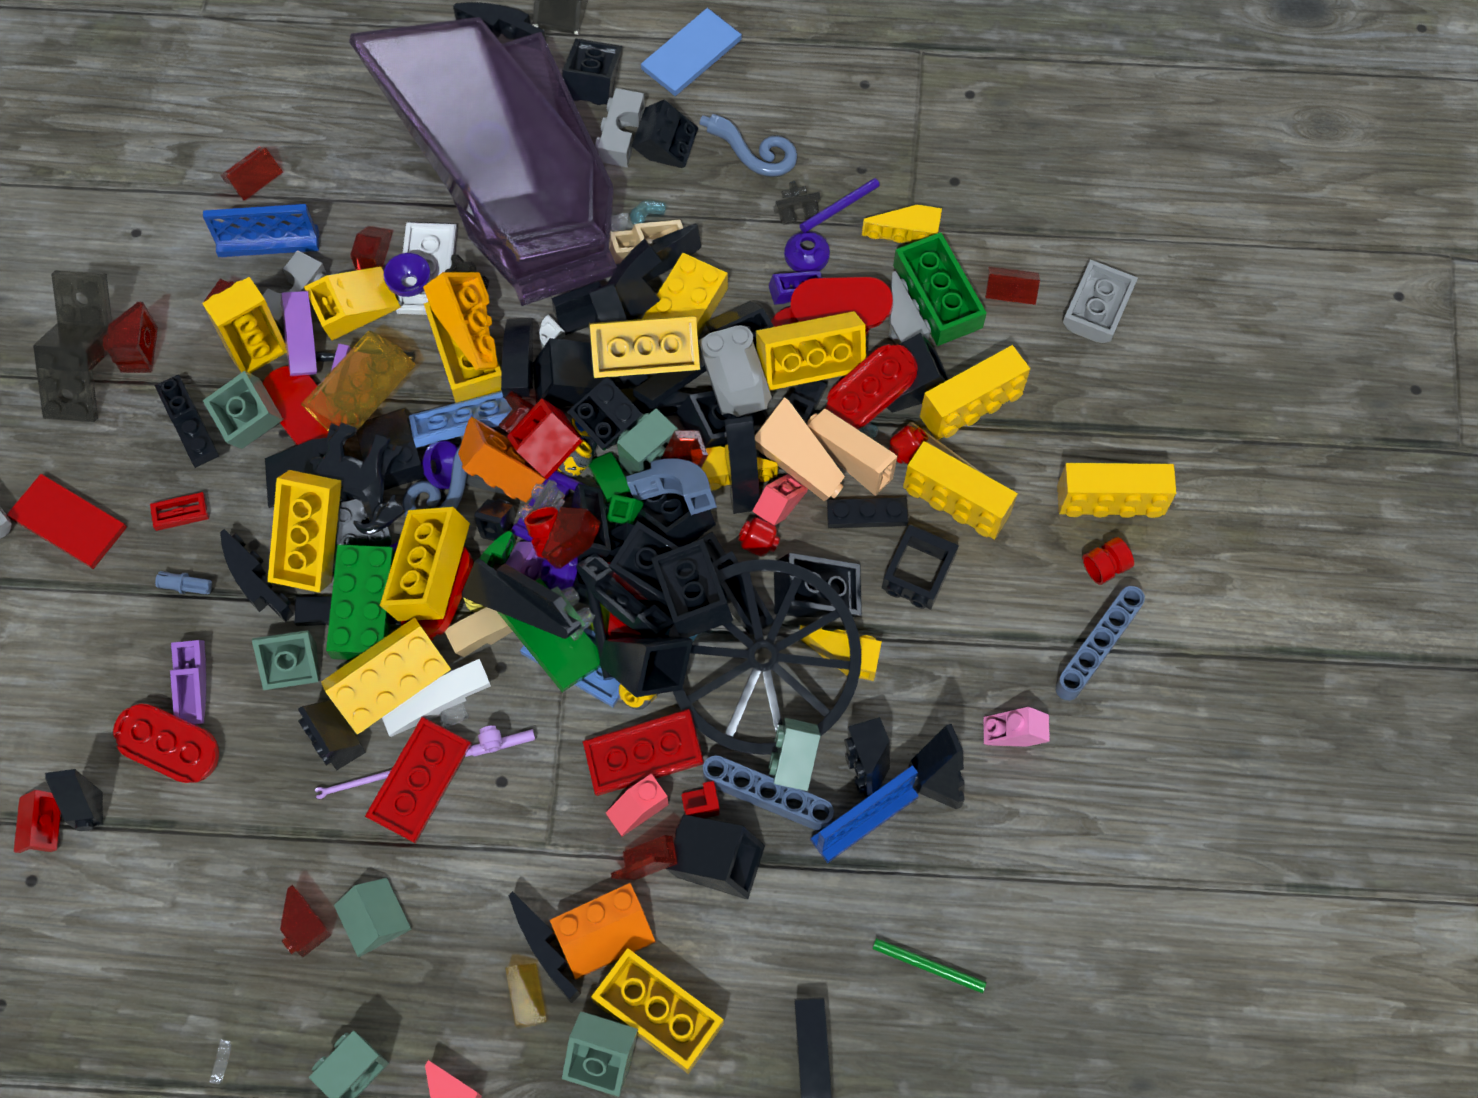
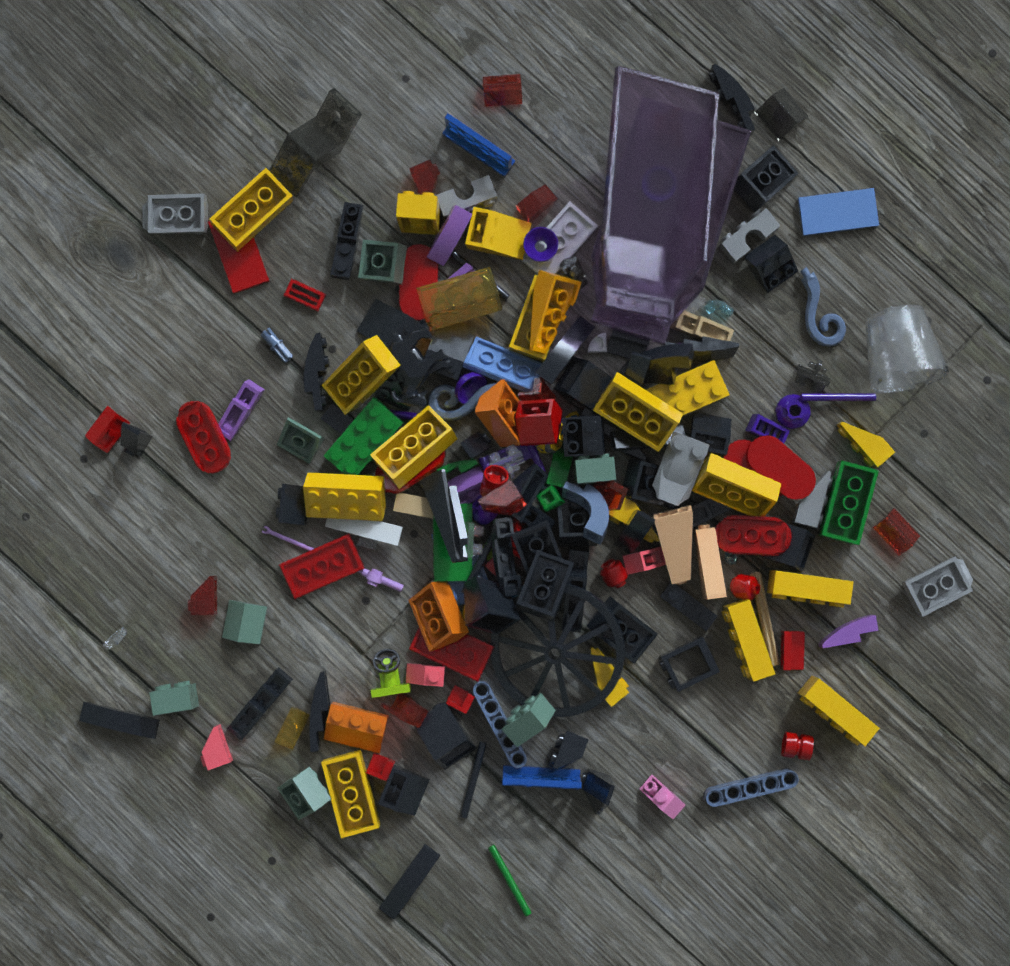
camera: 40 degrees right, 20 degrees up
clear red slope [103,302,158,373] -> none
none -> yellow brick [209,168,293,252]
none -> black slope [227,667,293,741]
none -> red panel [365,753,395,782]
none -> lime piece [371,649,411,698]
none -> black slope [378,765,430,816]
none -> orange slope [408,581,469,652]
none -> black bar [460,741,487,819]
none -> red panel [780,630,805,670]
none -> medium lavender slope [818,615,879,648]
none -> clear cone [865,305,949,393]

